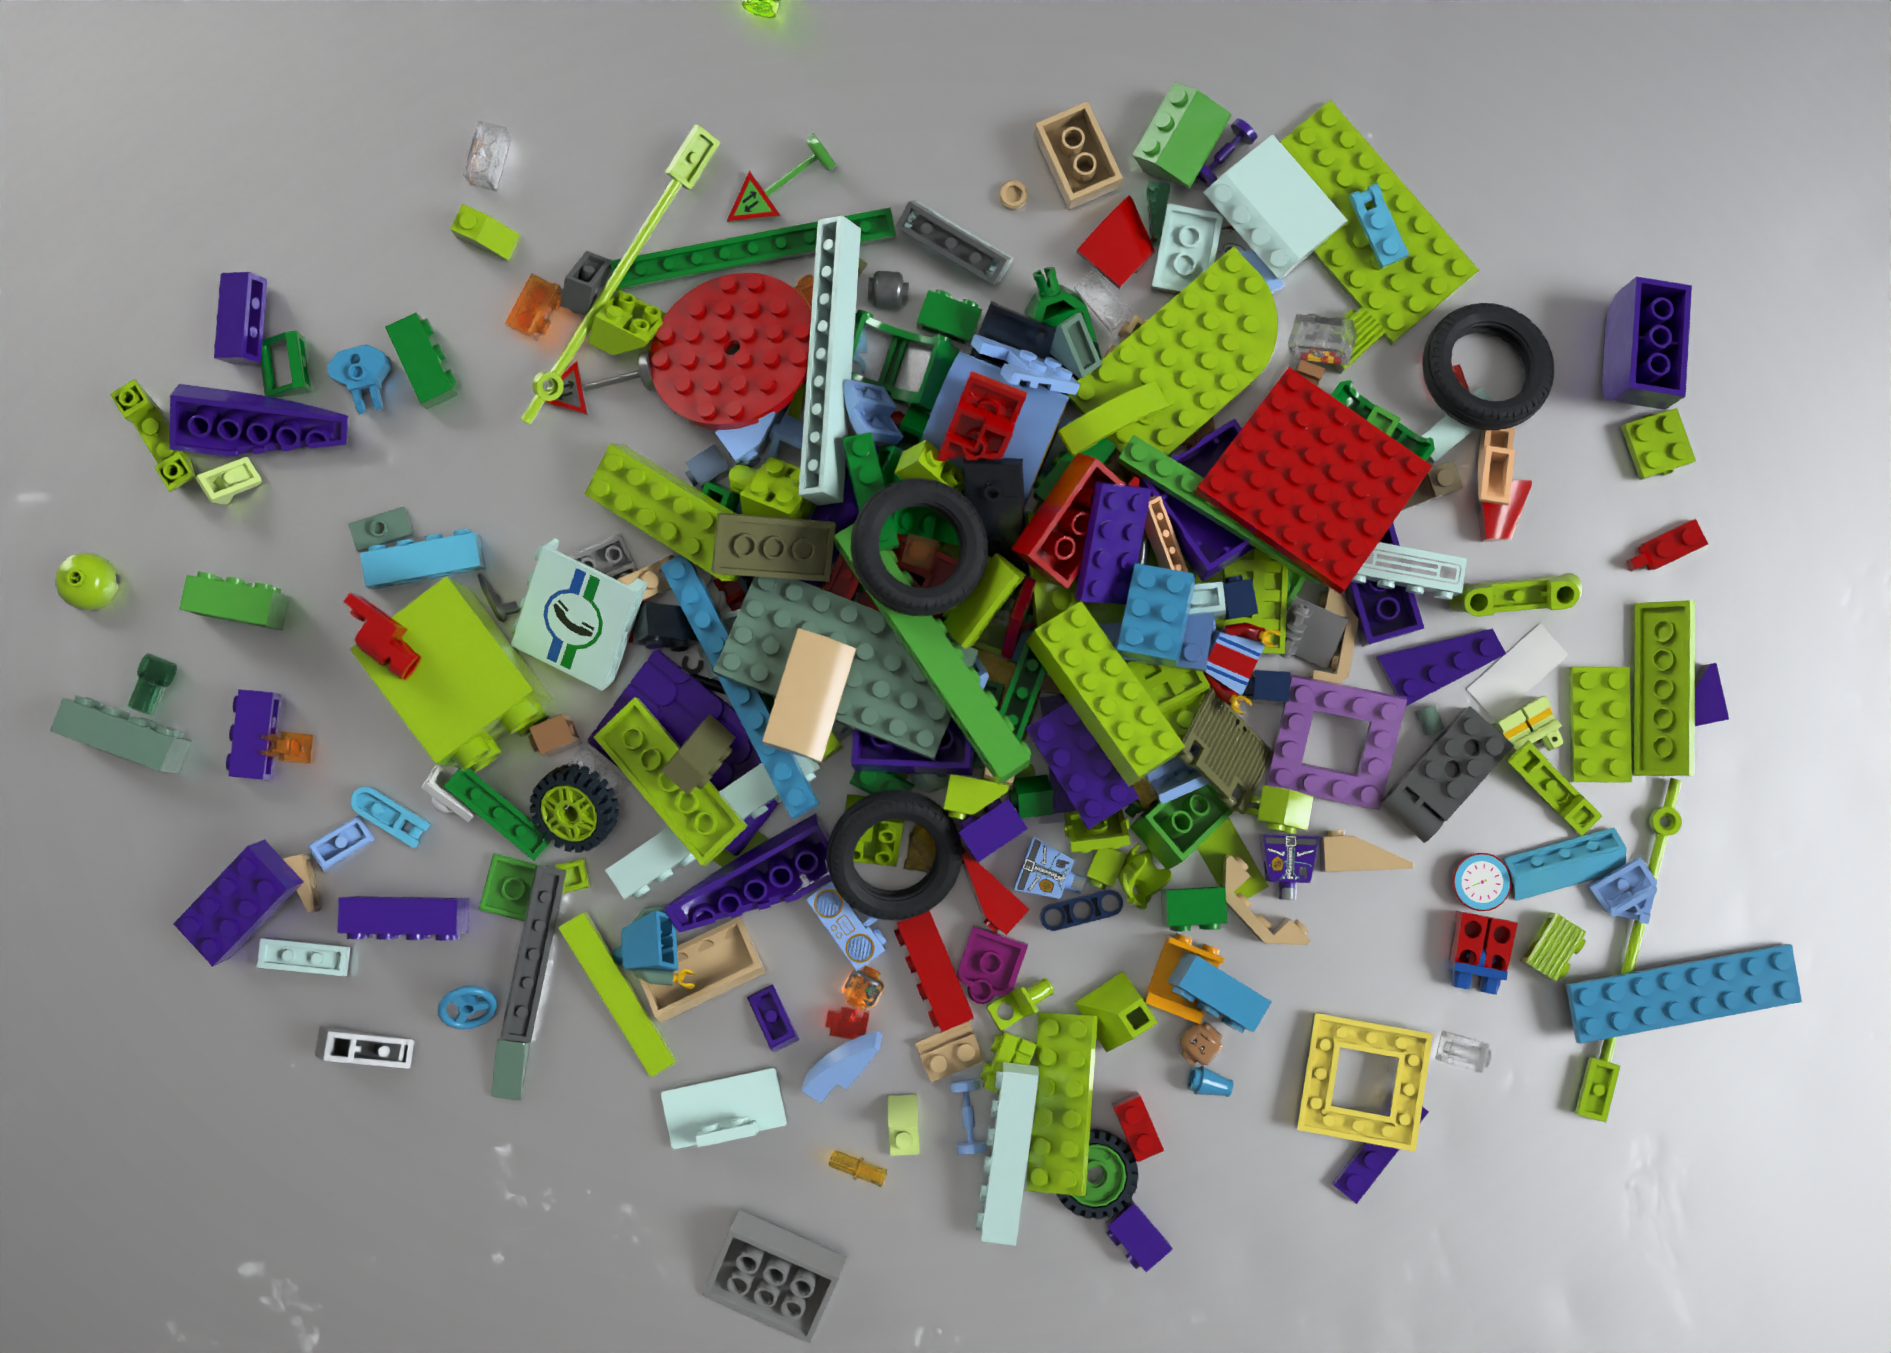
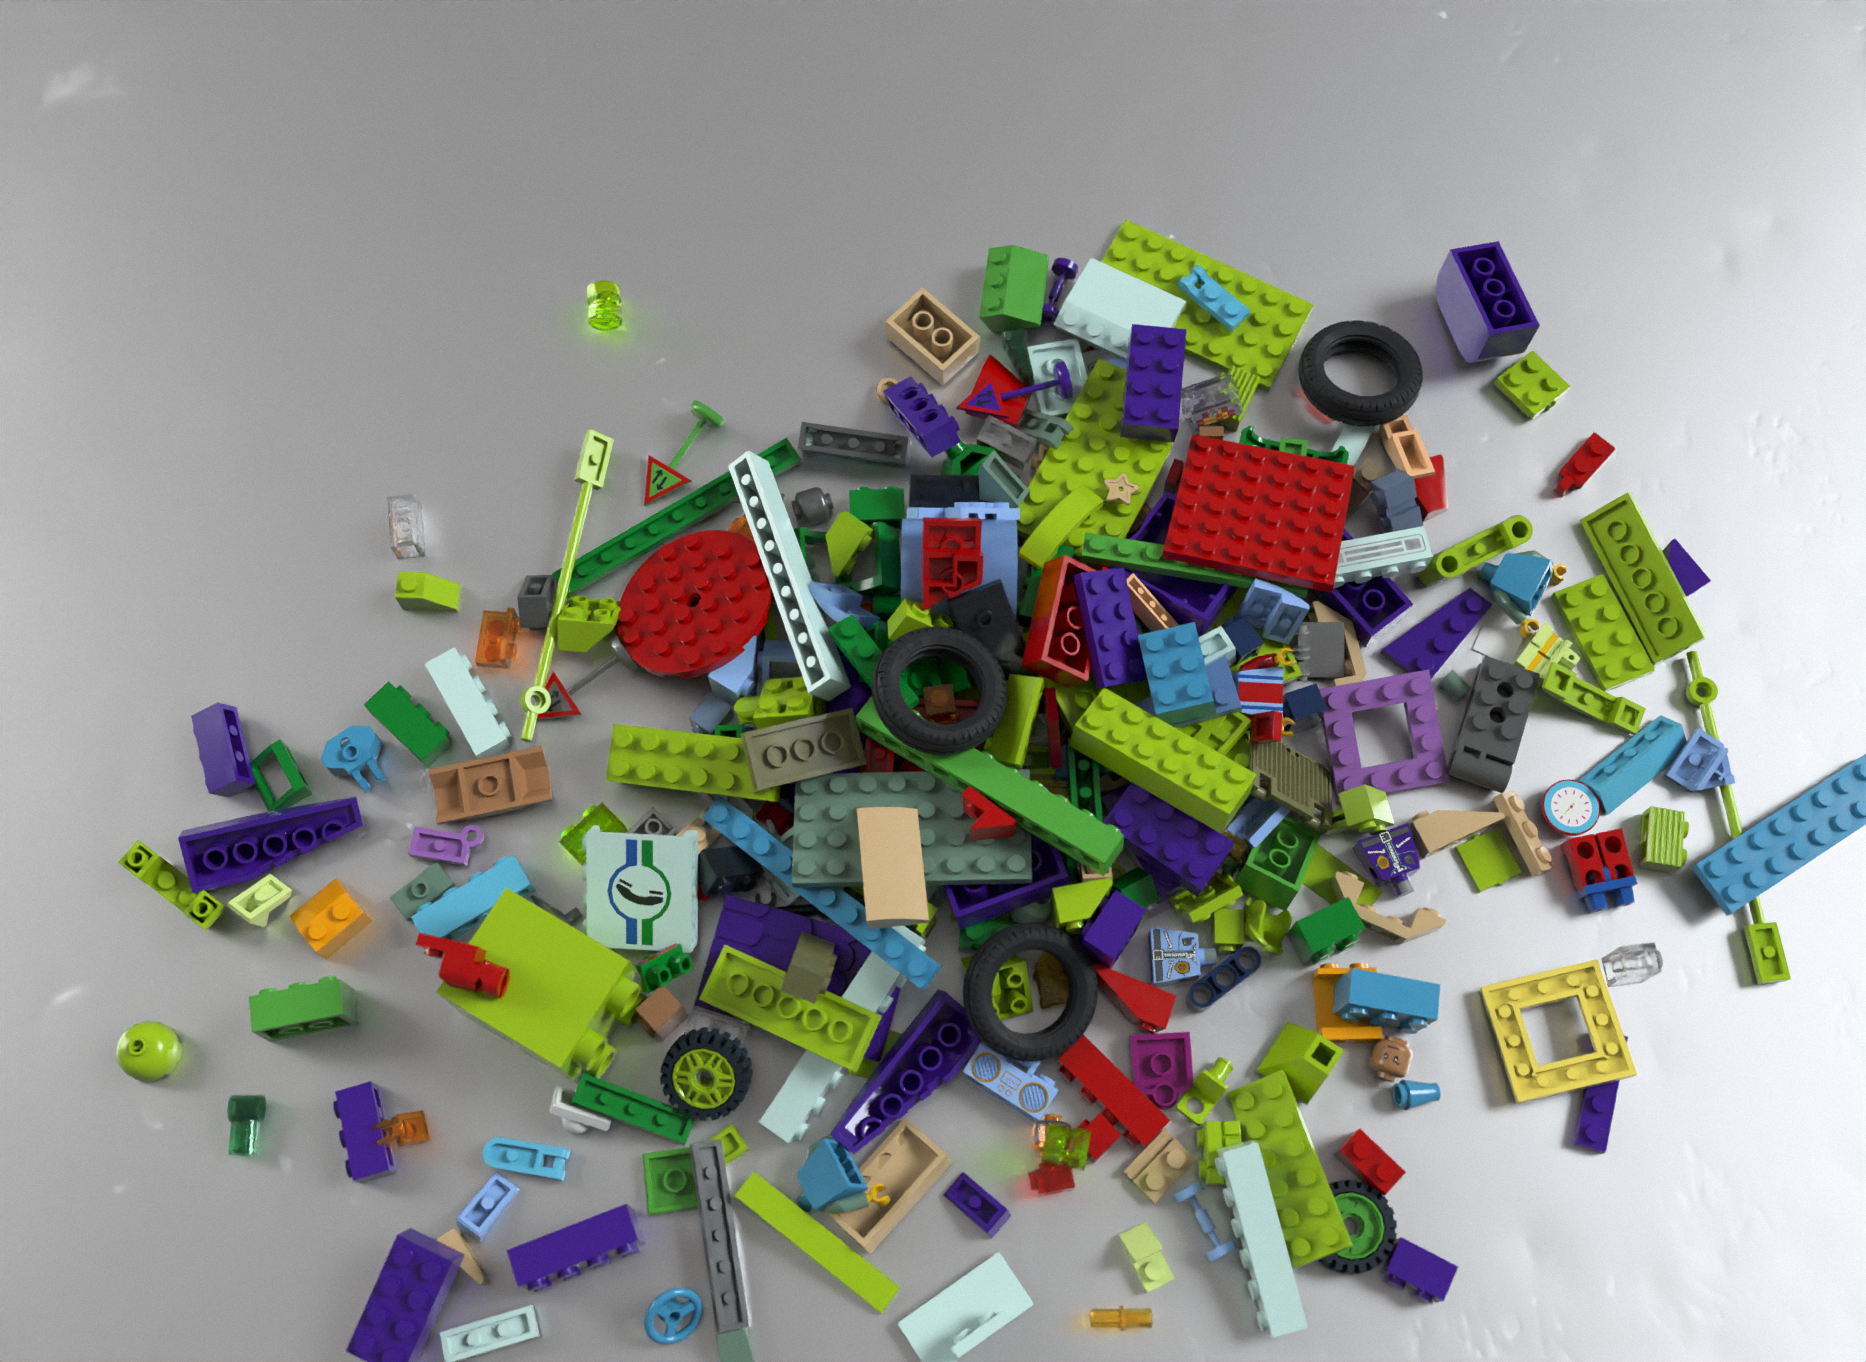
camera: 20 degrees left, 15 degrees down
sand green brick [50,695,192,773] -> none
light blue slope [802,1031,883,1103] -> none
none -> light orange slope [290,878,372,959]
none -> medium lavender hinge [408,825,484,866]
none -> light aqua brick [424,647,512,759]
none -> medium nougat piece [428,746,552,825]
none -> clear neon green brick [559,802,628,868]
none -> green hips [635,943,693,993]
none -> lime slope [825,511,873,577]
none -> dark purple brick [883,376,960,457]
none -> dark purple piece [956,361,1073,418]
none -> red slope [962,786,1016,841]
none -> sand green plate [1010,409,1073,450]
none -> clear neon green wheel [1042,1122,1091,1170]
none -> red brick [1073,1113,1121,1164]
none -> tan plate [1104,473,1139,506]
none -> dark purple brick [1120,324,1186,442]
none -> red tile [1164,458,1184,494]
none -> light blue slope [1235,578,1309,644]
none -> red plate [1251,710,1282,744]
none -> sand blue brick [1371,469,1423,533]
none -> lime piece [1455,828,1522,893]
none -> dark azure torso [1480,550,1567,638]
none -> tan plate [1492,791,1554,876]

